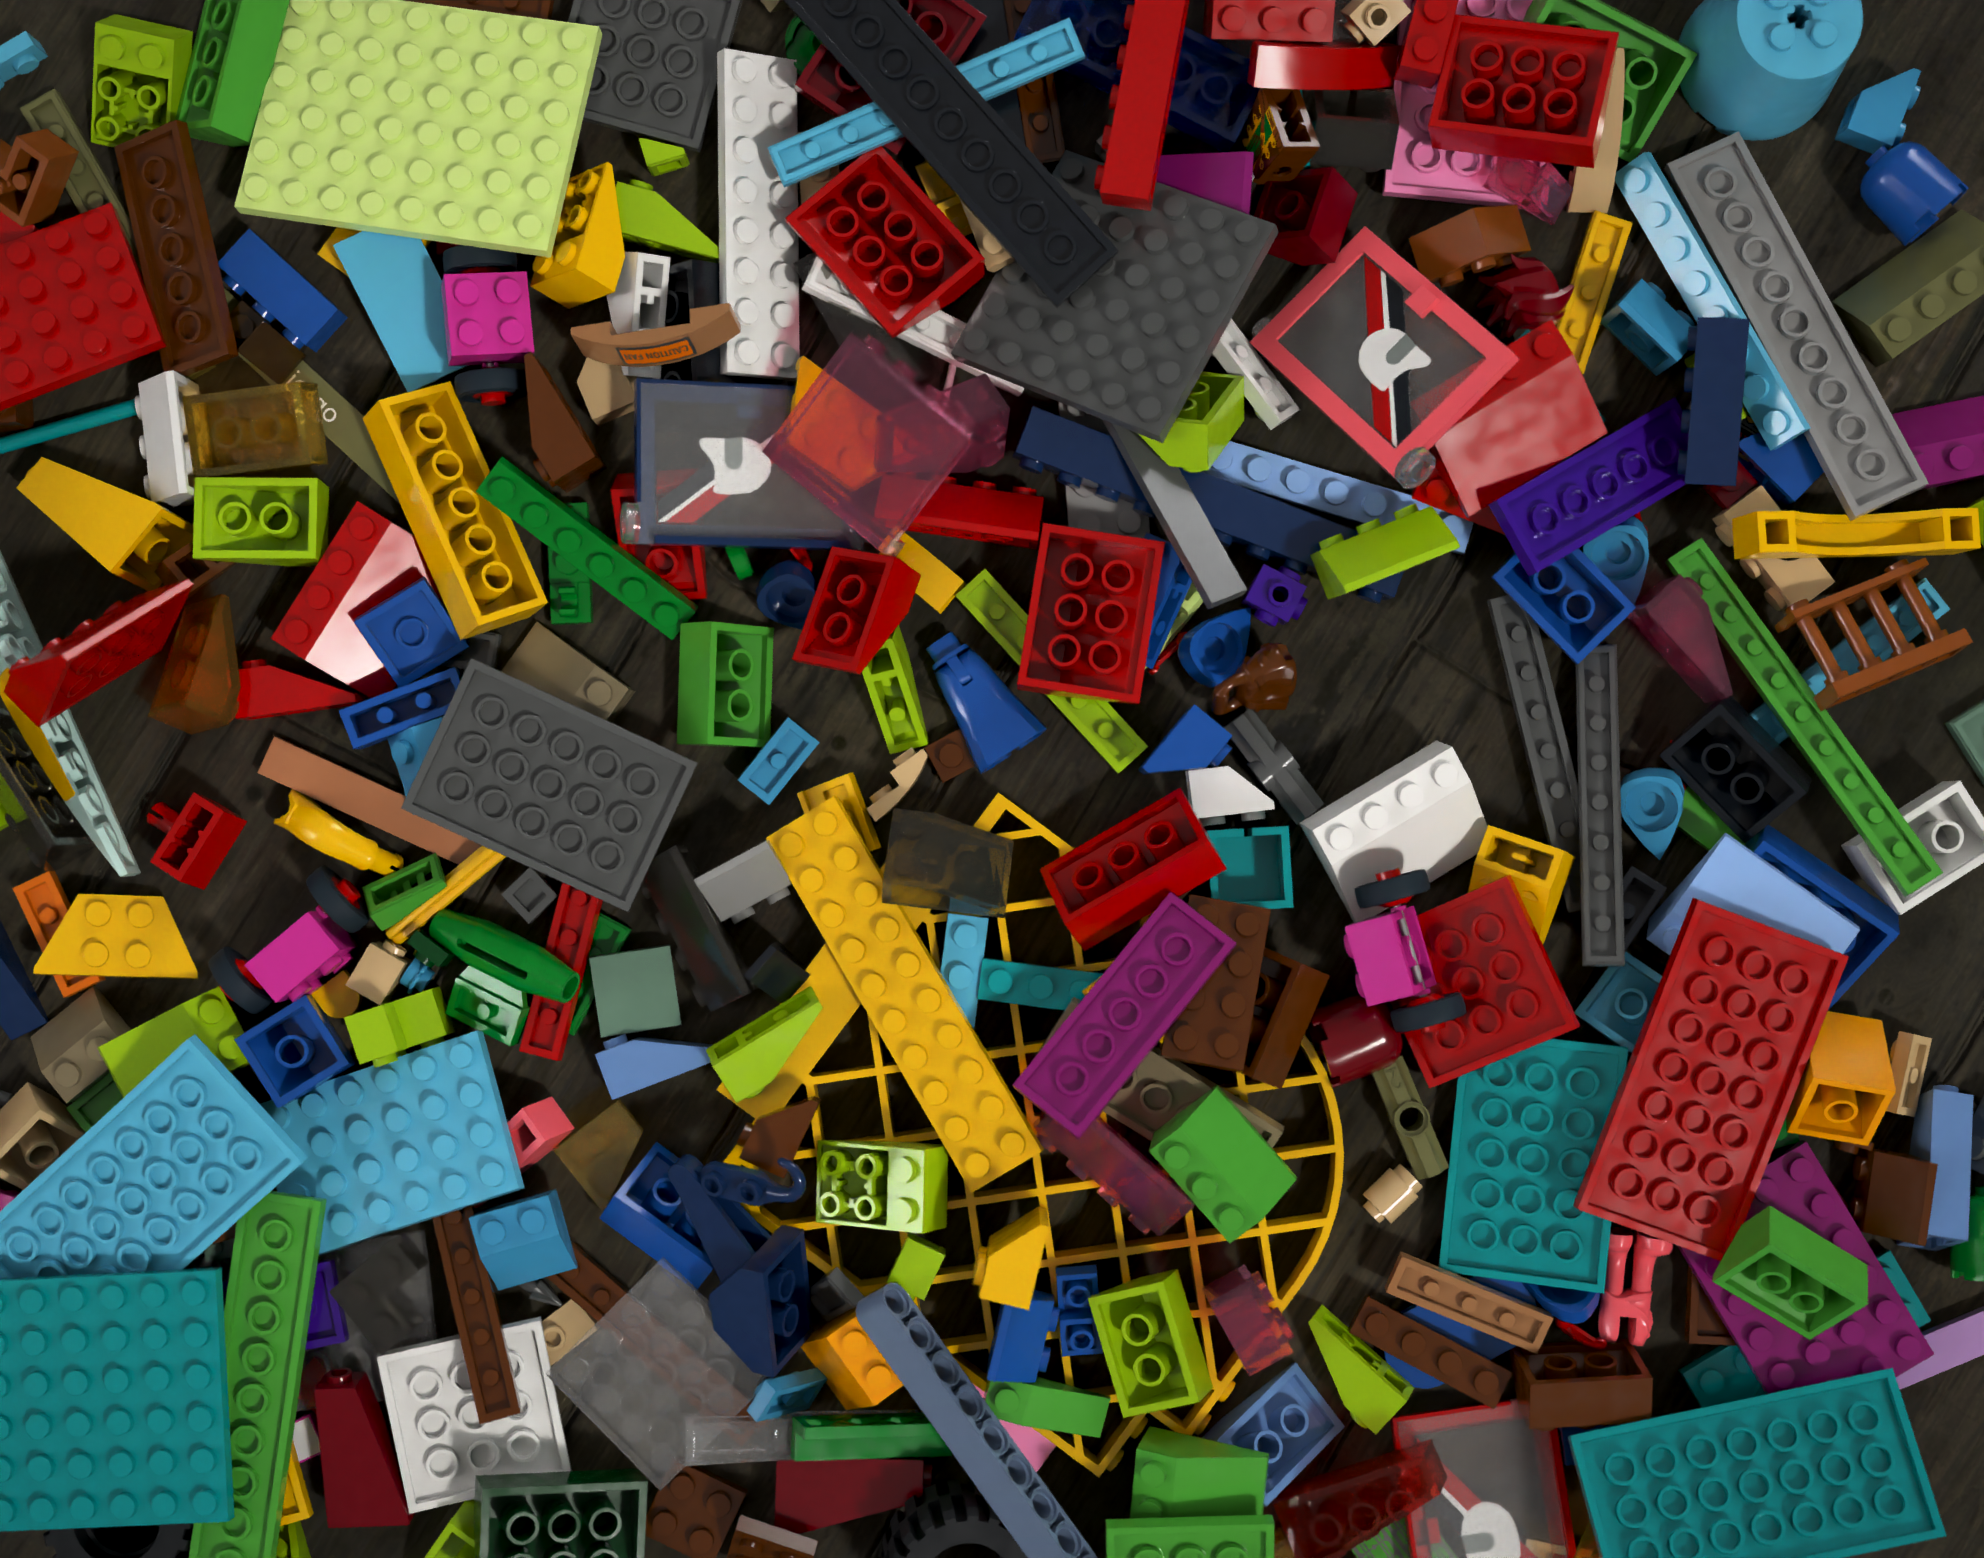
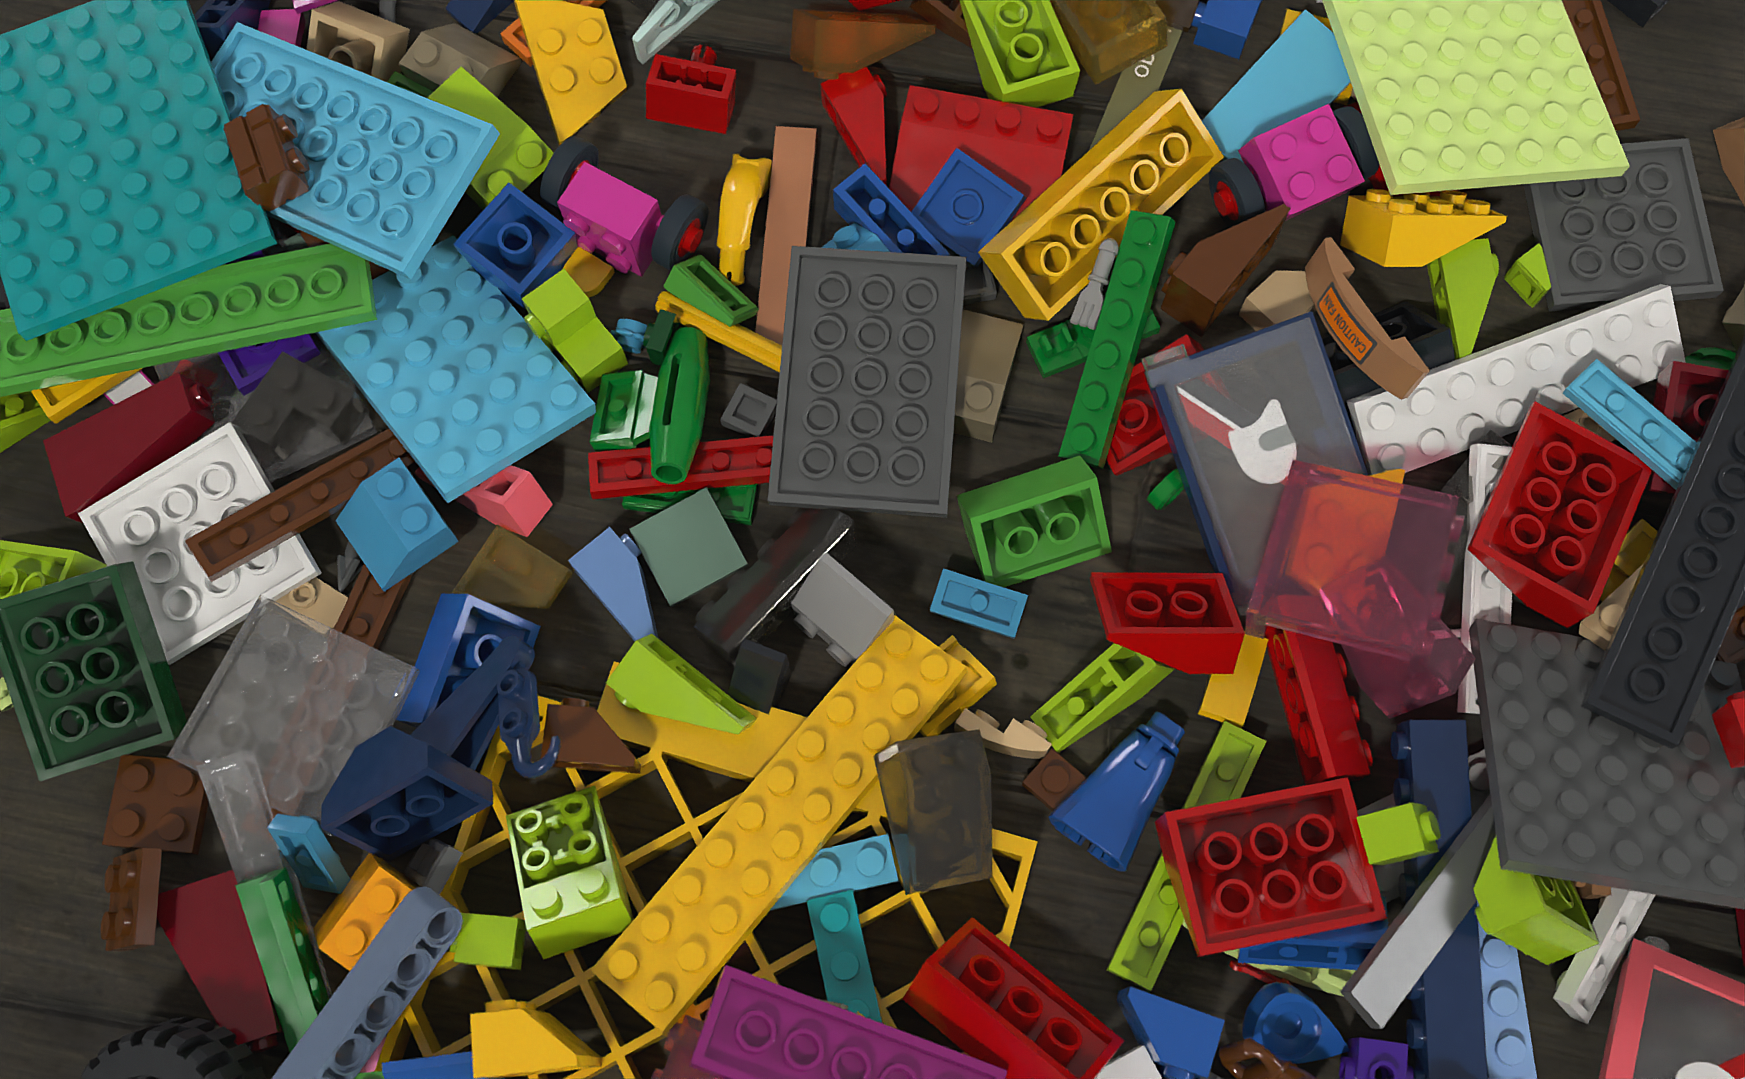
camera: 70 degrees right, 15 degrees down
tan brick [345,939,412,1005] -> none
white slope [606,252,671,379] -> none
dark blue piece [756,527,819,629] -> none
none -> reddish brown brick [223,104,309,212]
none -> light grey piece [1070,238,1119,330]
none -> lime brick [1357,802,1440,865]

